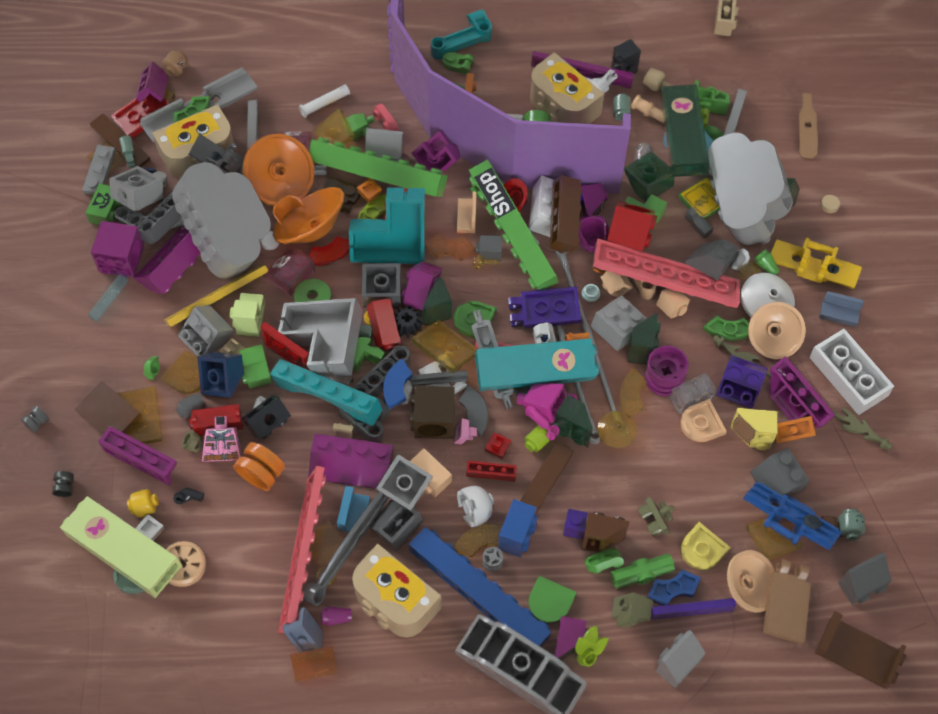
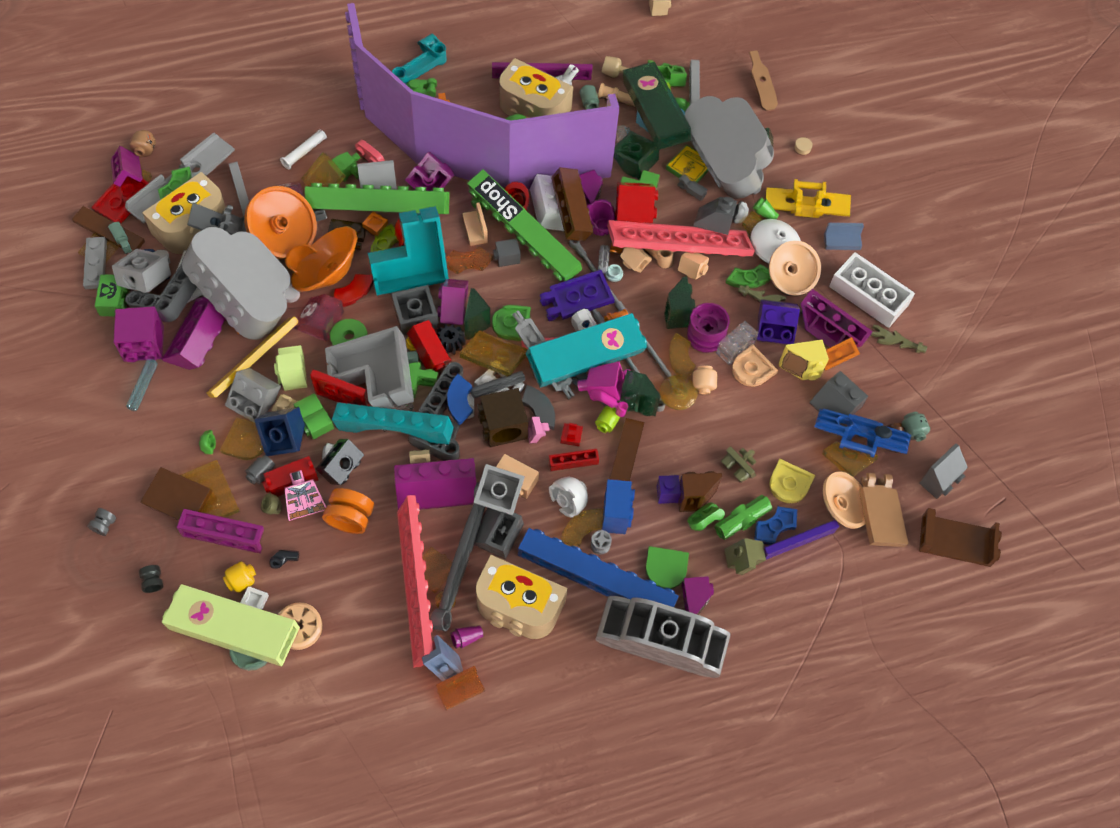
camera: 20 degrees left, 0 degrees up
dark azure panel [337,486,370,532] -> none
clear yellow hand [473,255,499,269] -> none
lime plate [575,626,609,667] -> none
light grey brick [591,295,648,351] -> none
black brick [611,39,641,74] -> none
light grey slope [656,630,705,688] -> none
none -> light grey axle [598,245,610,273]
none -> light nougat head [692,366,717,395]

